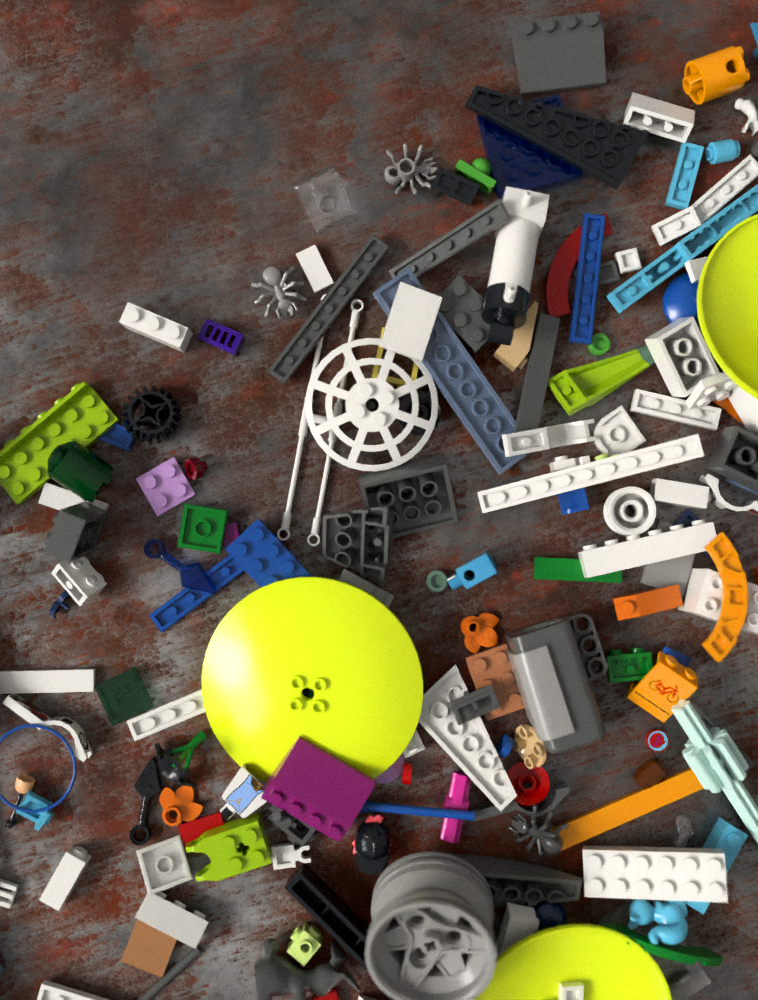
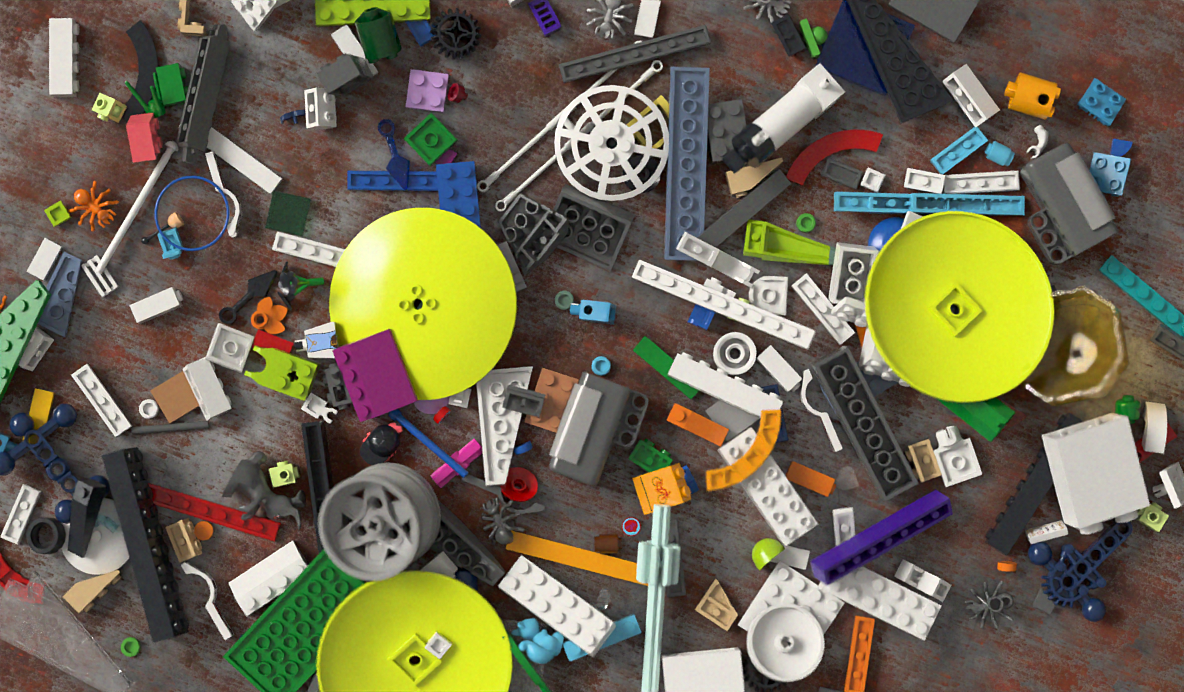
camera: 45 degrees right, 0 degrees up
white tile [379,282,442,362] -> none
dark grey tile [389,199,512,279] -> none
orange plate [461,612,500,654] -> none
tan dish [512,724,547,769] -> none
blue tile [569,213,606,345] -> none
none -> white tile [139,399,159,419]
none -> medium azure tile [592,356,611,376]

